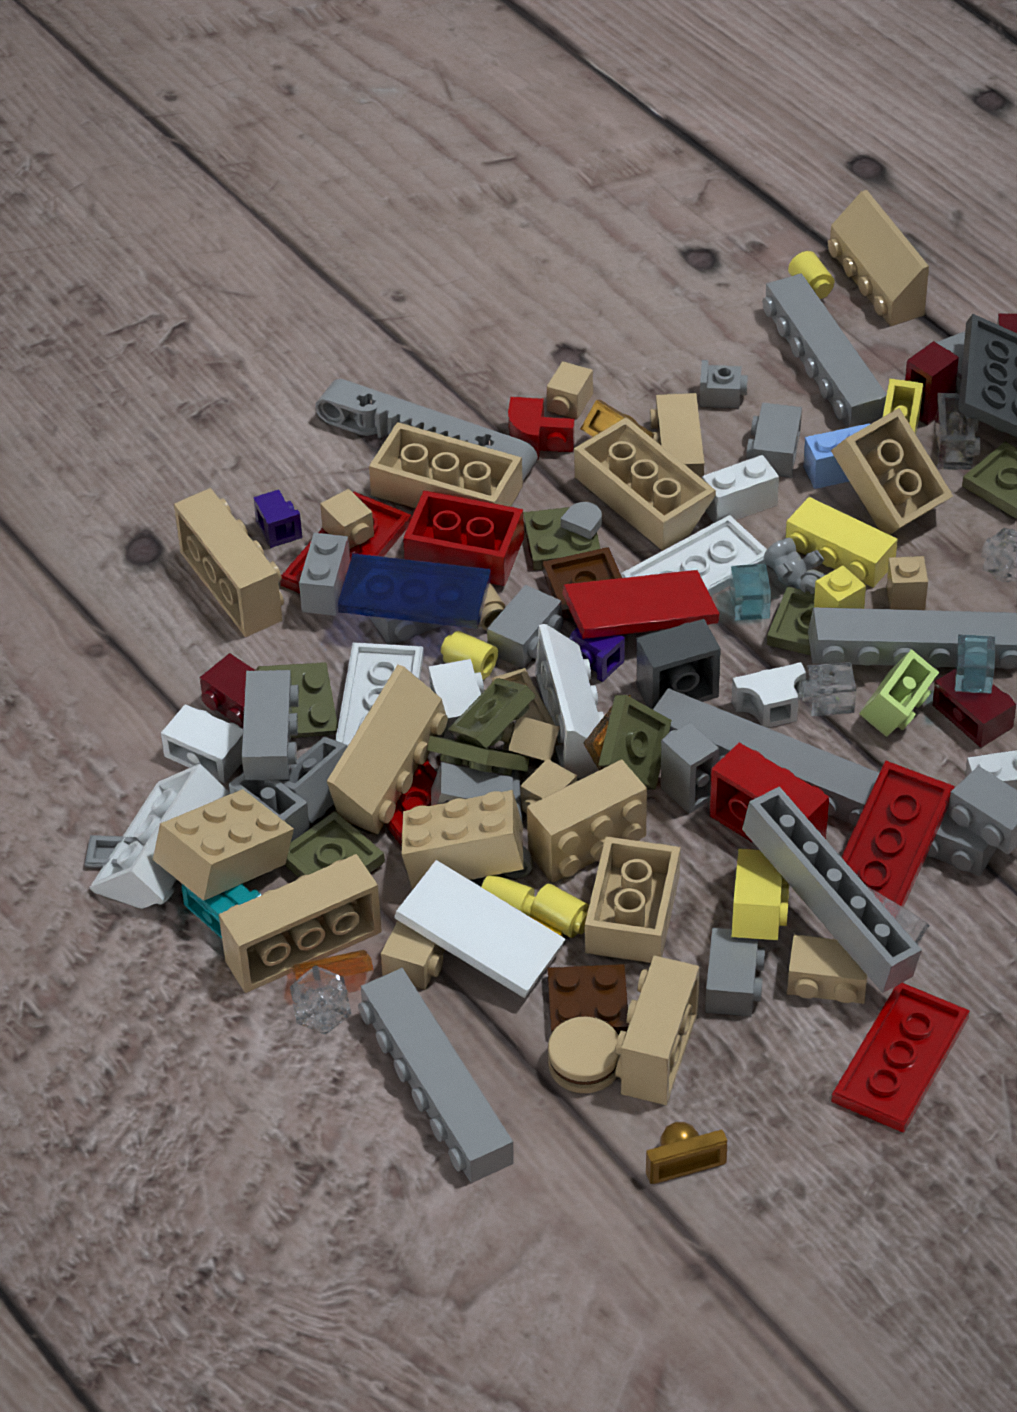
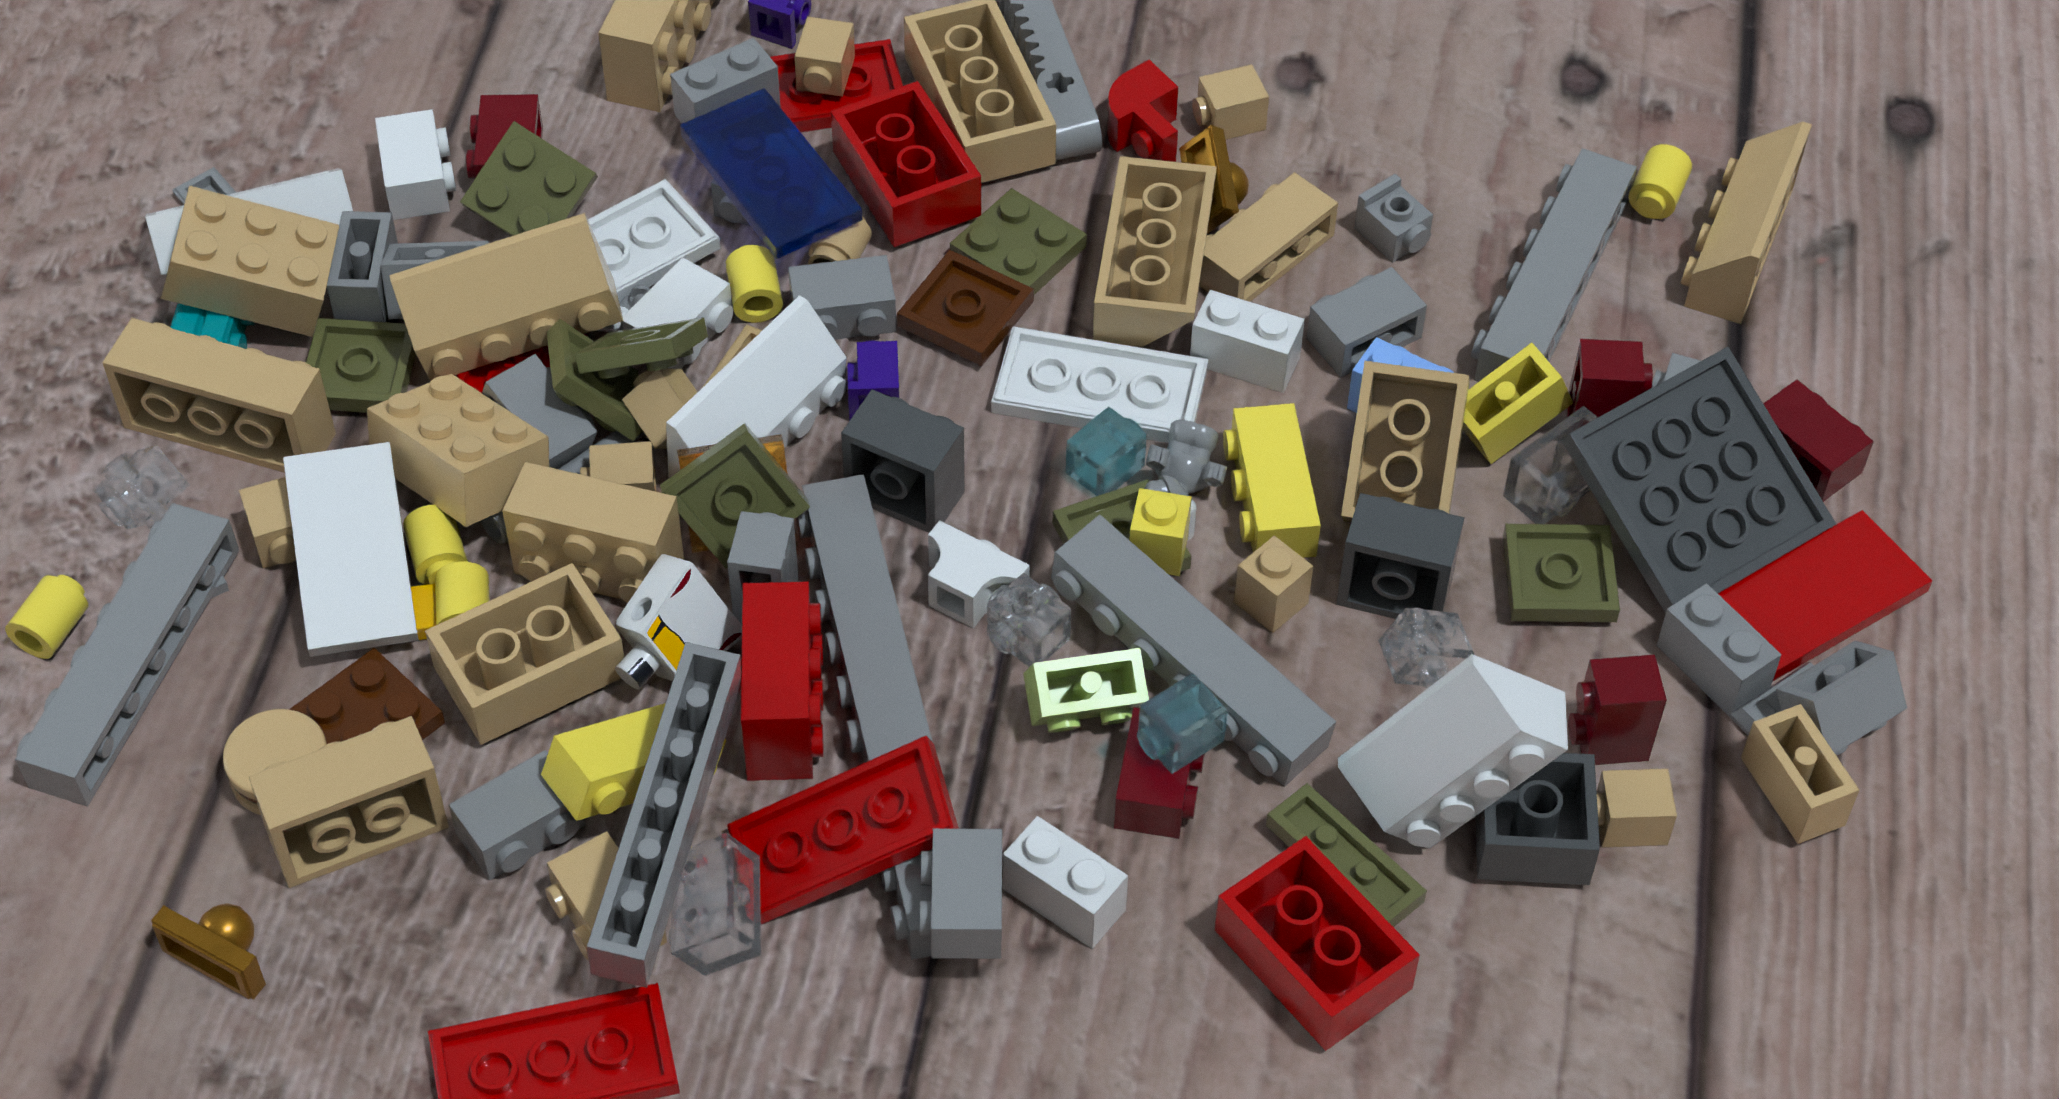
camera: 45 degrees right, 5 degrees up
light grey brick [242,670,299,780] -> none
clear orange tile [291,950,373,986] -> none
light grey tile [561,502,602,539] -> none
red tile [563,570,720,639] -> none
none -> light yellow brick [5,575,88,659]
none -> white torso [615,554,742,690]
none -> dark grey brick [1336,493,1465,630]

